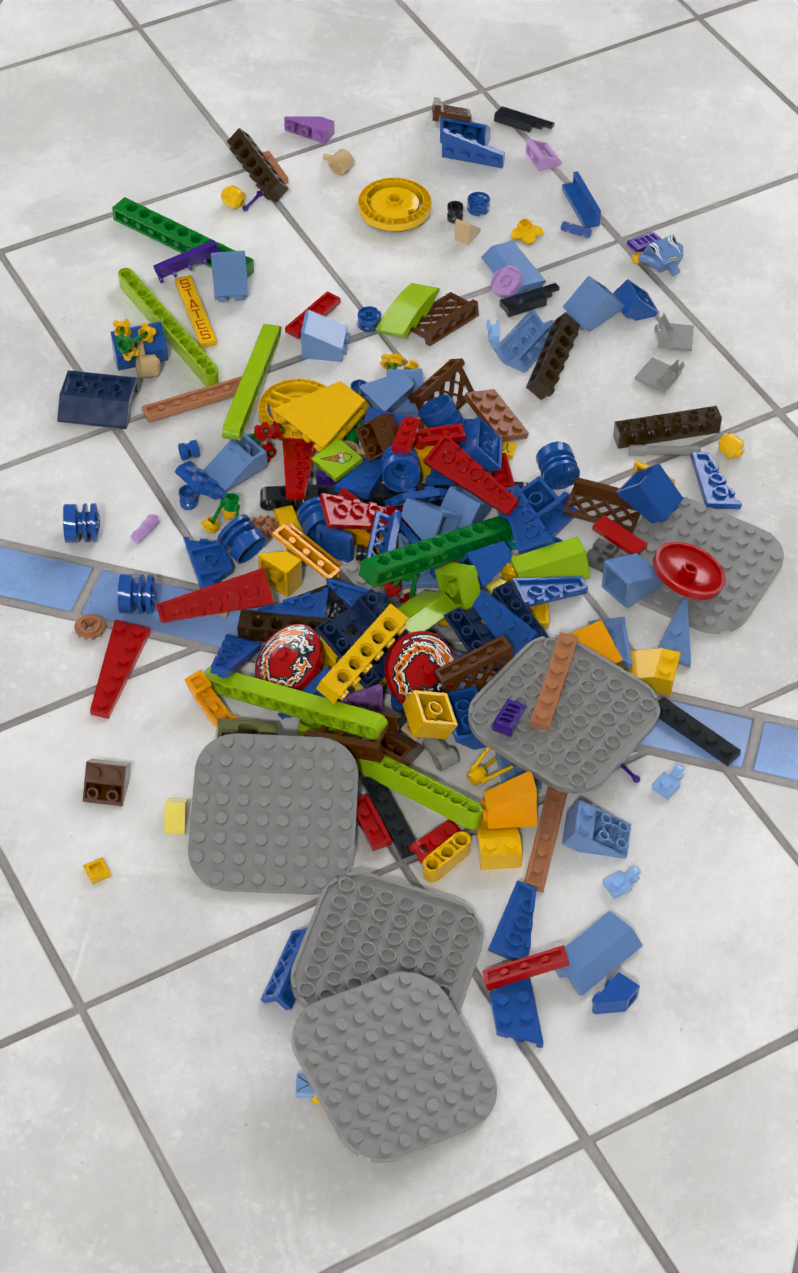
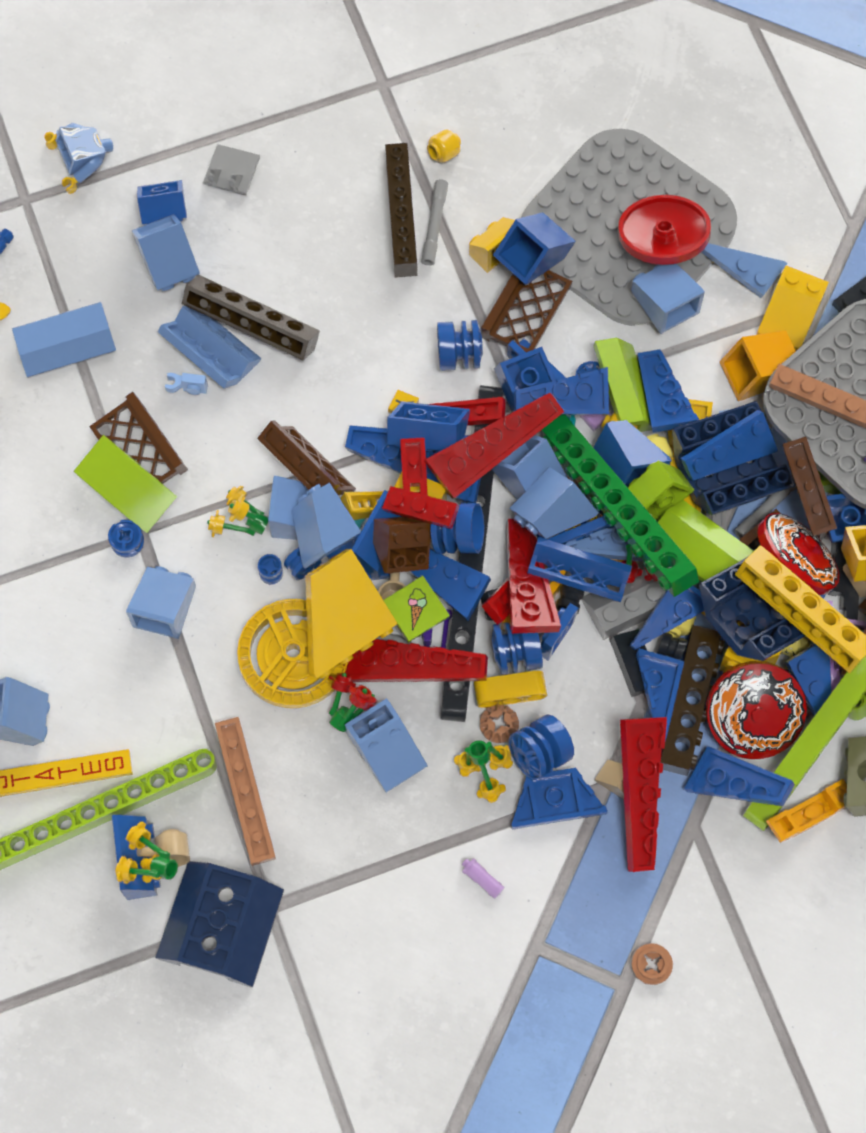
camera: 80 degrees left, 20 degrees up
blue wheel [63,503,100,543] -> none
red wing [90,620,151,719] -> none
blue wheel [118,574,157,614] -> none
blue wing [175,461,226,500] -> none
blue wheel [178,440,200,461] -> none
blue wheel [179,485,198,510] -> none
lime beam [222,324,281,441] -> none
yellow slope [258,551,302,598] -> none
light orange slope [272,523,343,580] -> none
red plate [285,291,341,339] -> none
blue wing [385,486,448,507] -> none
blue wheel [418,395,465,428] -> none
dark orange plate [464,389,529,442] -> none
lavender tile [491,265,523,298] -> none
black piece [499,283,559,317] -> none
dark grey piece [586,538,619,573] -> none
medium blue wing [588,617,632,669] -> none
red tile [592,515,647,555] -> none
dark purple slope [627,232,662,252] -> none
light grey plate [635,357,685,393] -> none
wing [690,452,742,509] -> none

